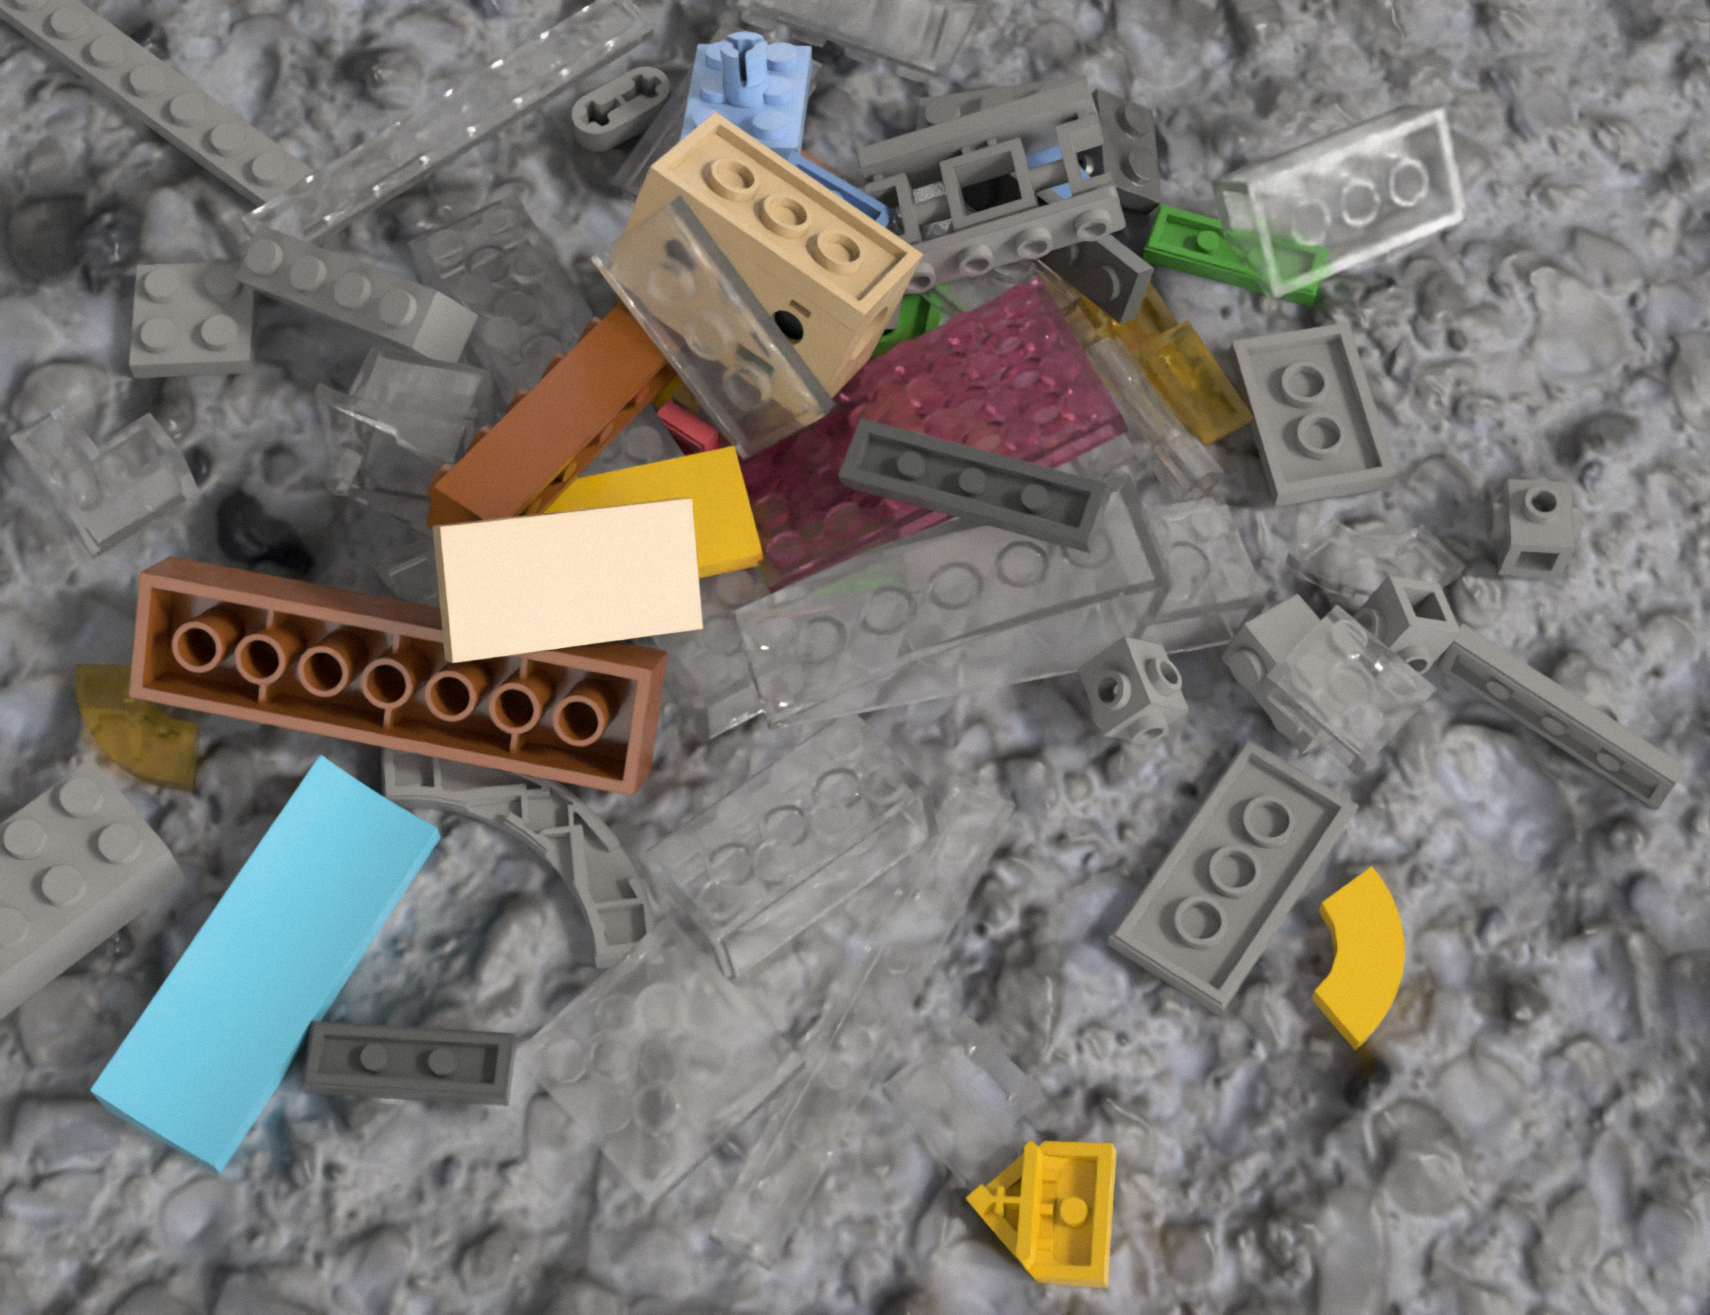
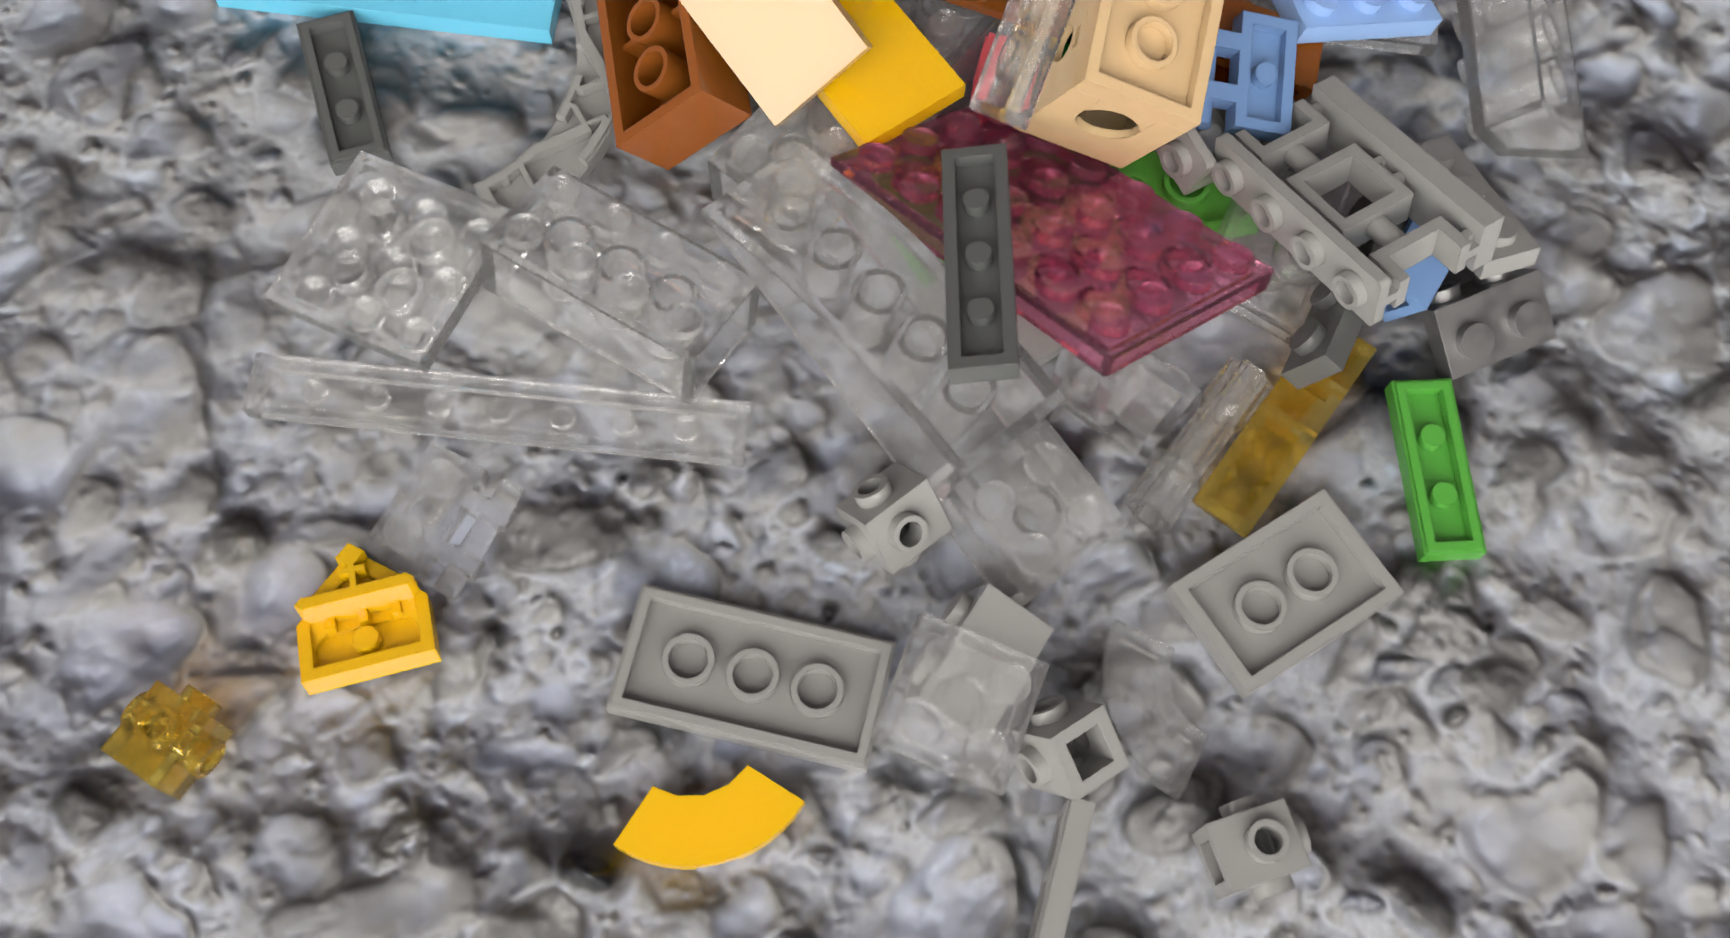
camera: 65 degrees right, 5 degrees up
clear slope [1210,105,1468,299] -> none

